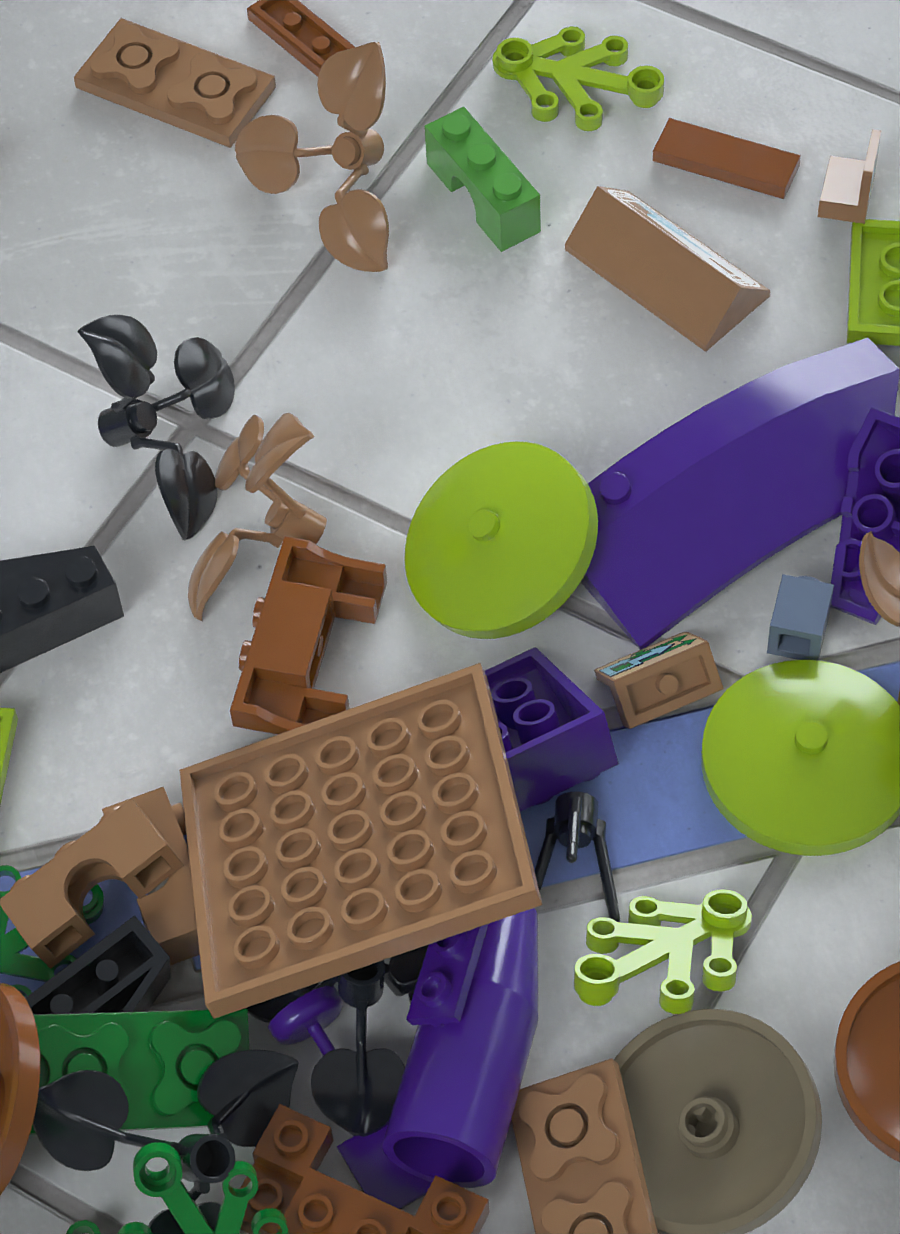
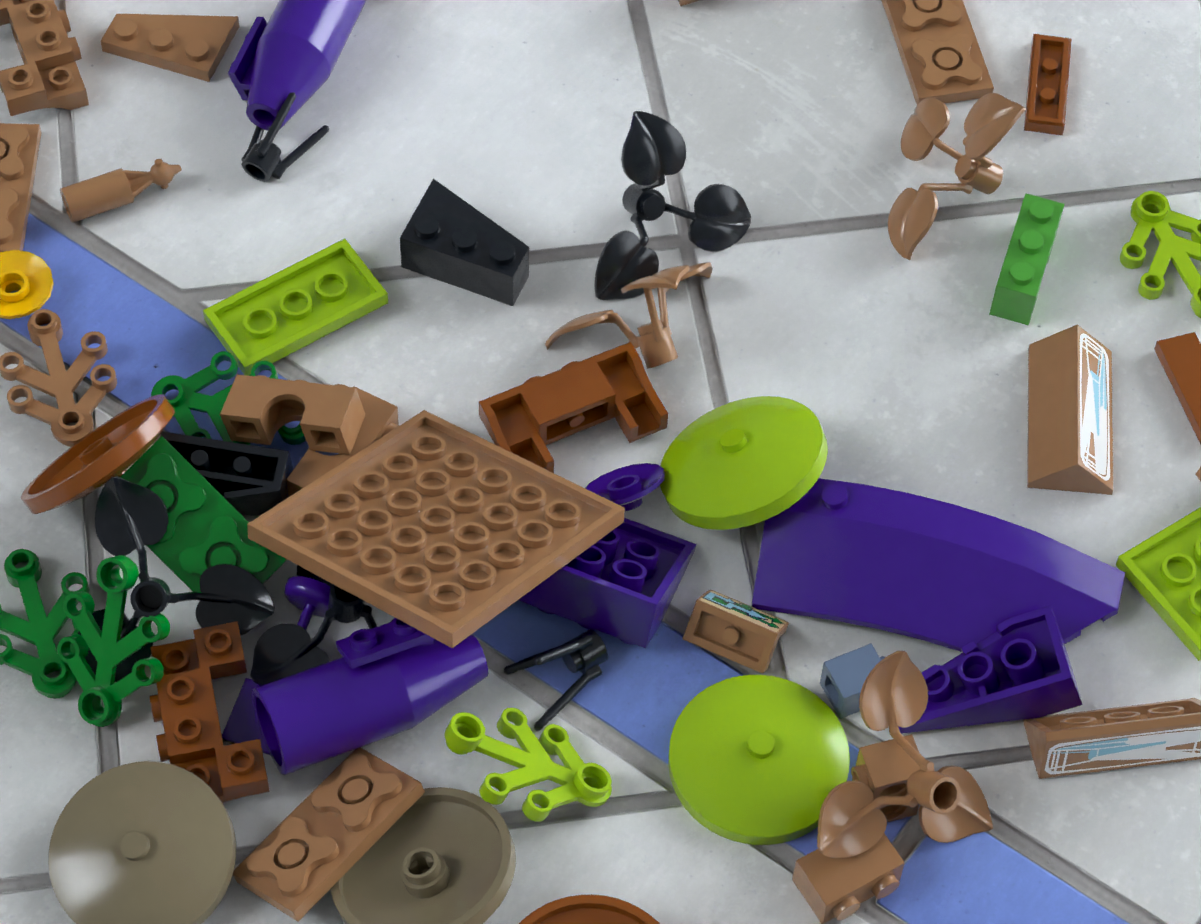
camera: 45 degrees right, 0 degrees up
none -> dark purple dish [585,463,665,511]

